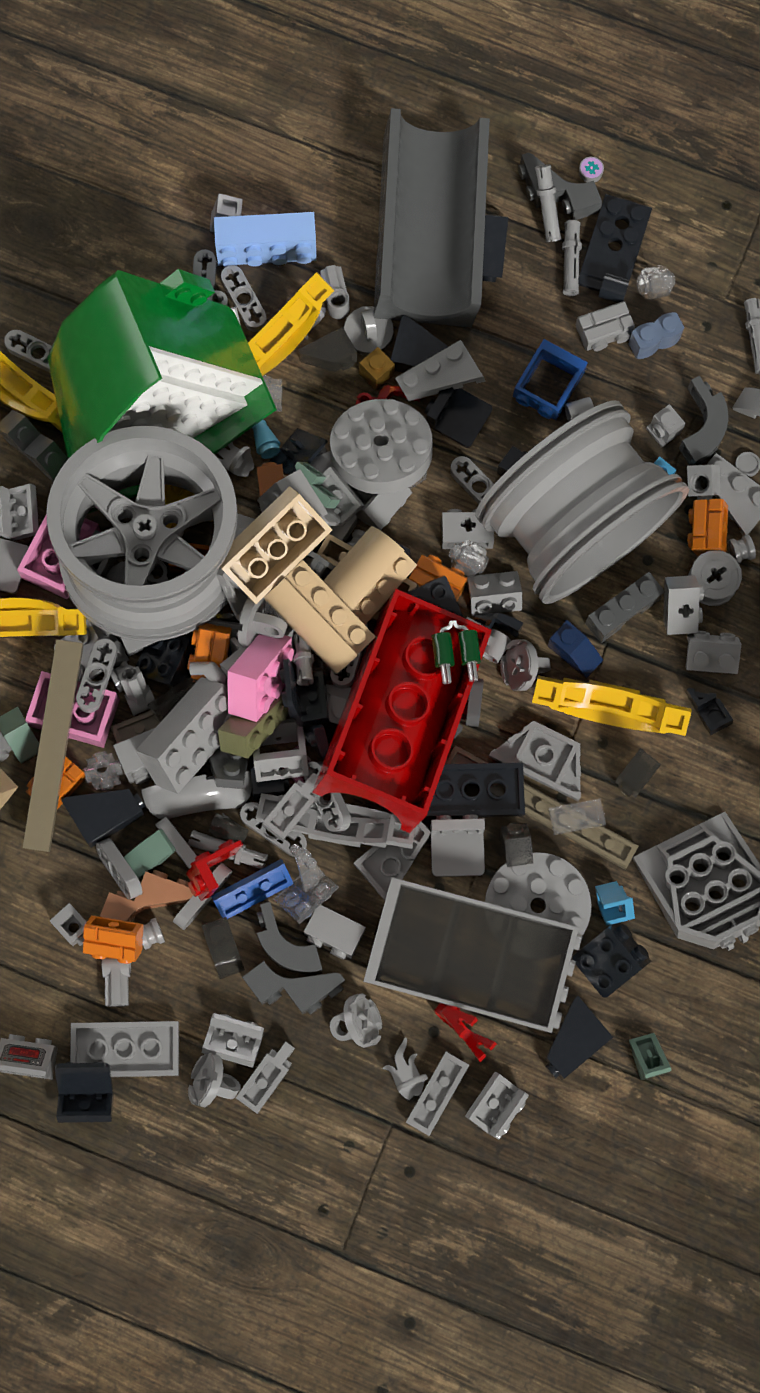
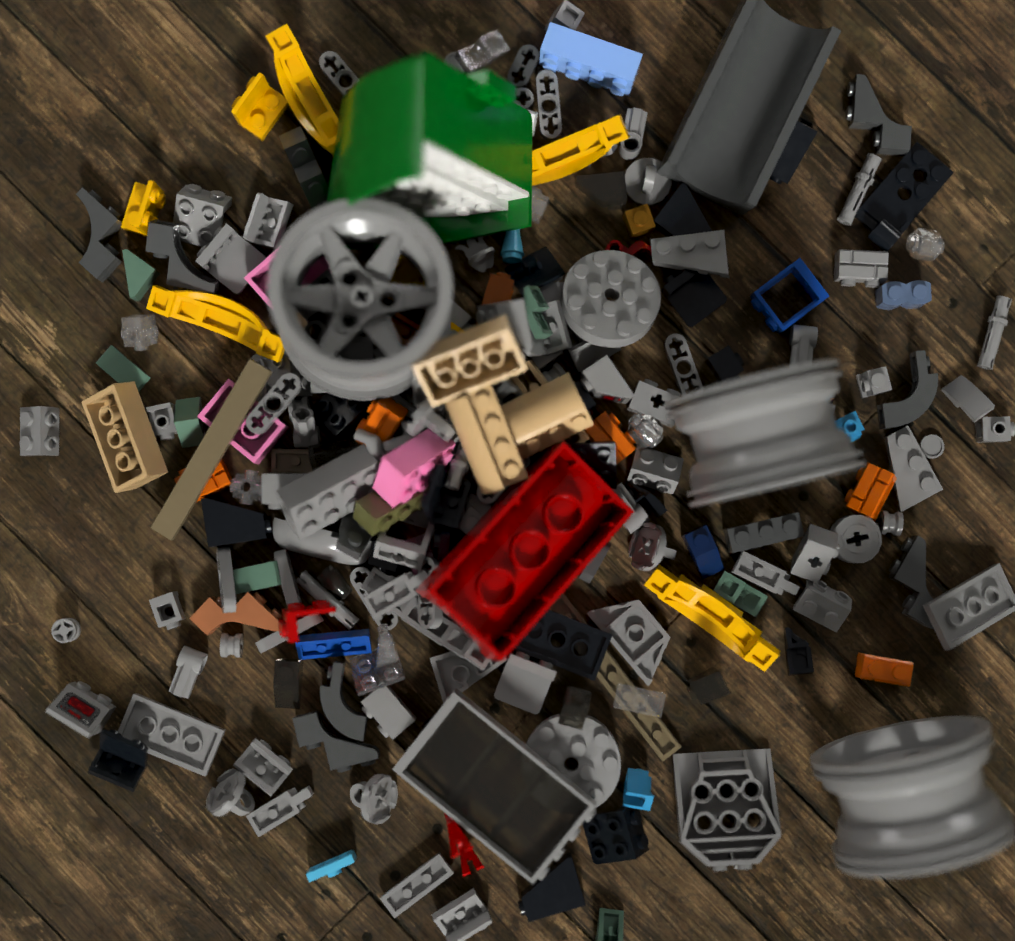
camera: 25 degrees right, 10 degrees up
orange brick [83,915,144,964] -> none
light grey piece [382,1037,428,1100] -> none
dark green piece [431,621,481,684] -> none
light grey pin [535,164,561,242] -> none
tile [579,157,604,182] -> none
light grey brick [687,464,721,500] -> none
none -> medium azure plate [306,849,357,882]
none -> clear slope [454,30,510,74]
none -> light grey slope [579,355,635,404]
none -> sand green slope [713,571,768,618]
none -> light grey hinge [731,551,800,595]

